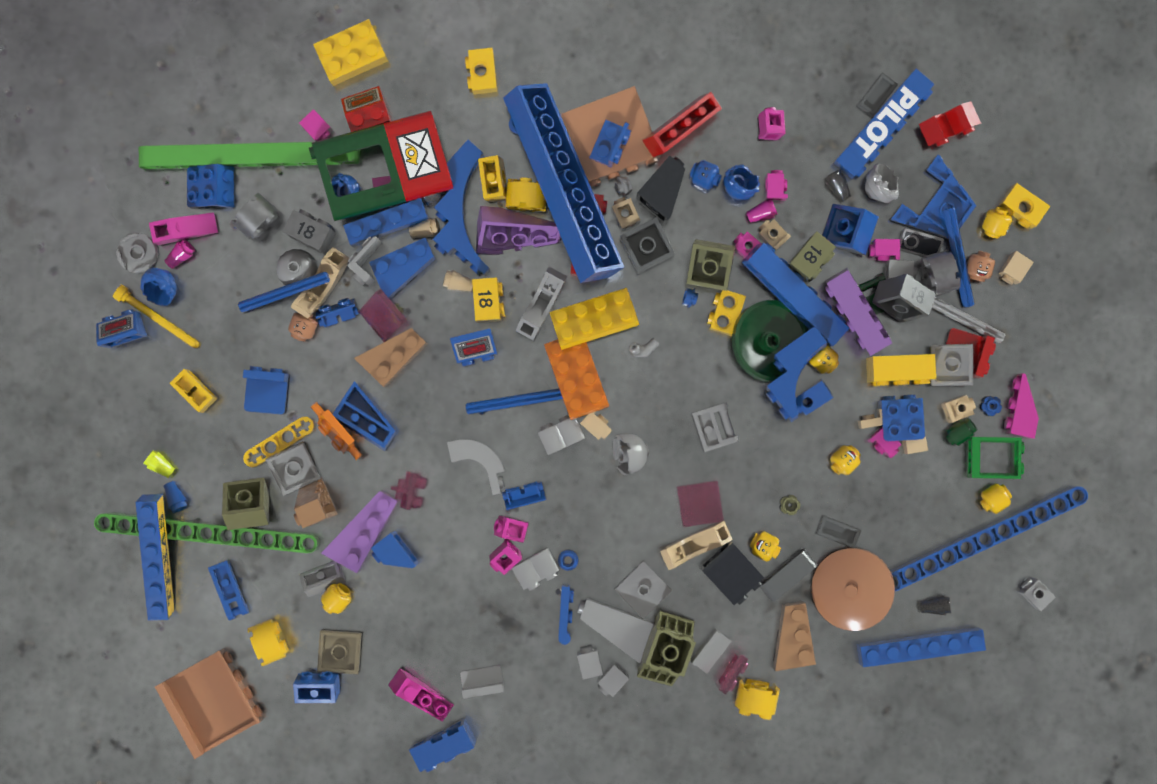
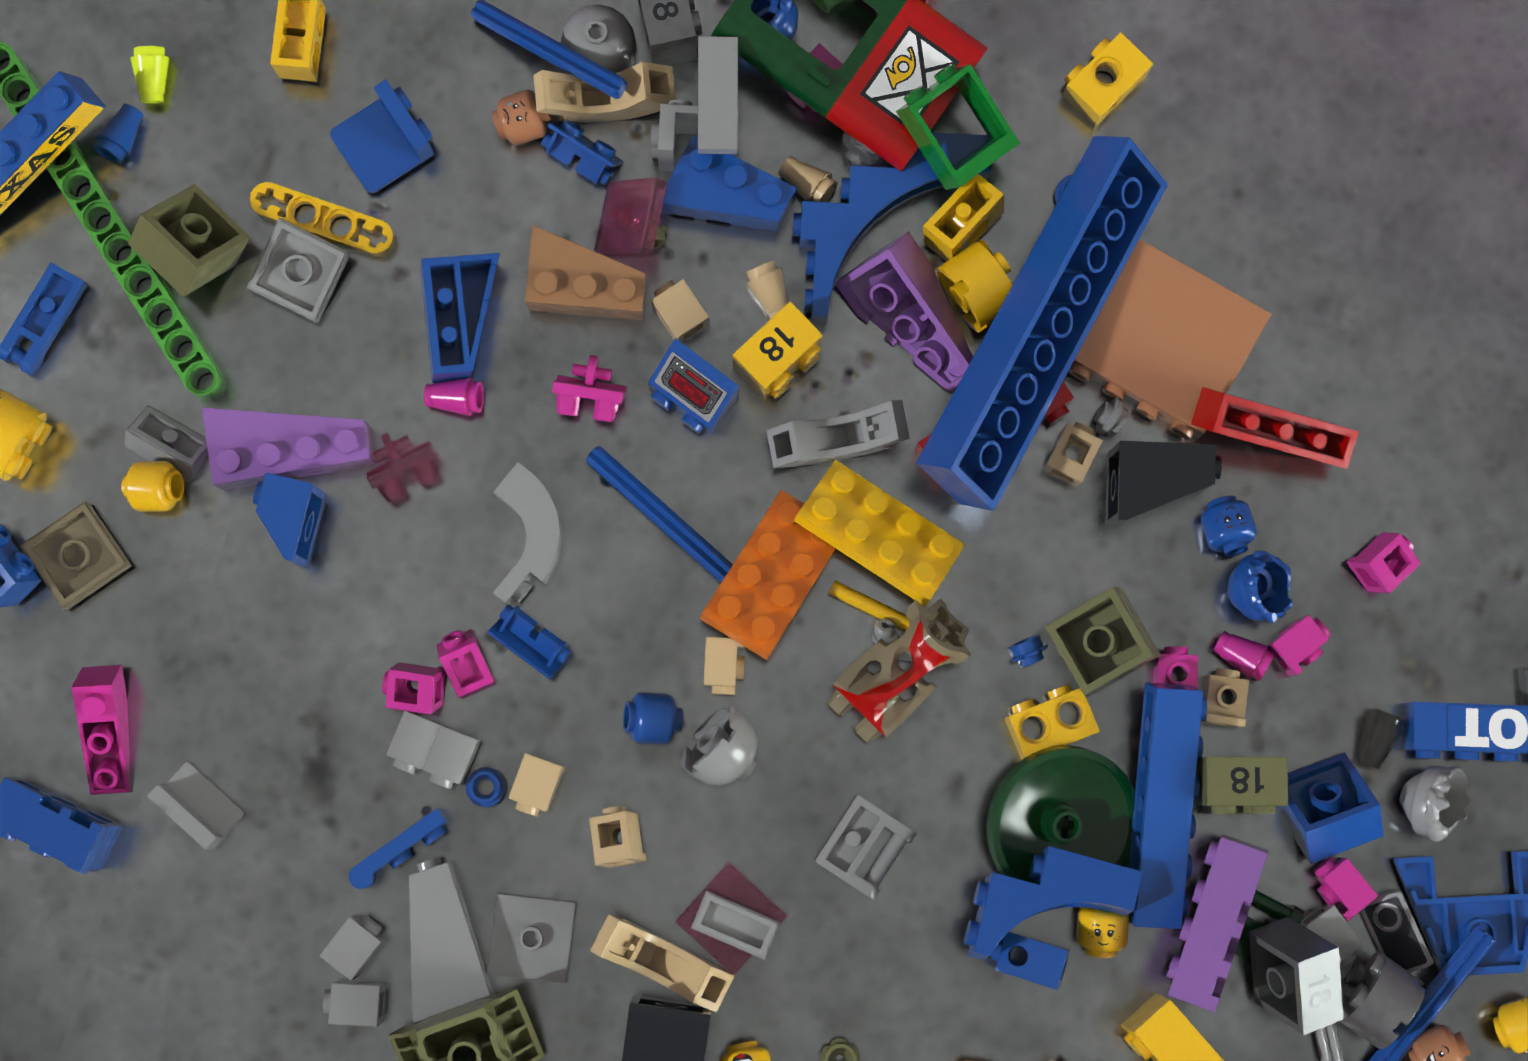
camera: 45 degrees right, 5 degrees down
medium nougat wedge [293,477,338,528] -> none
orange plate [310,402,363,460] -> none
blue brick [343,198,429,247] -> none
light grey brick [538,414,585,455] -> none
blue bracket [589,120,631,168] -> none
dark grey brick [619,217,675,274] -> none
none -> dark pink cone [424,377,484,416]
none -> tan brick [509,753,565,817]
none -> dark pink hips [552,355,627,422]
none -> tan brick [589,806,647,868]
none -> blue head [623,692,683,745]
none -> tan brick [651,279,710,343]
none -> light grey tile [691,890,780,960]
none -> light grey tile [698,36,738,154]
none -> dark tan hips [828,598,971,743]
none -> yellow bar [829,580,910,631]
none -> green window [896,63,1020,190]

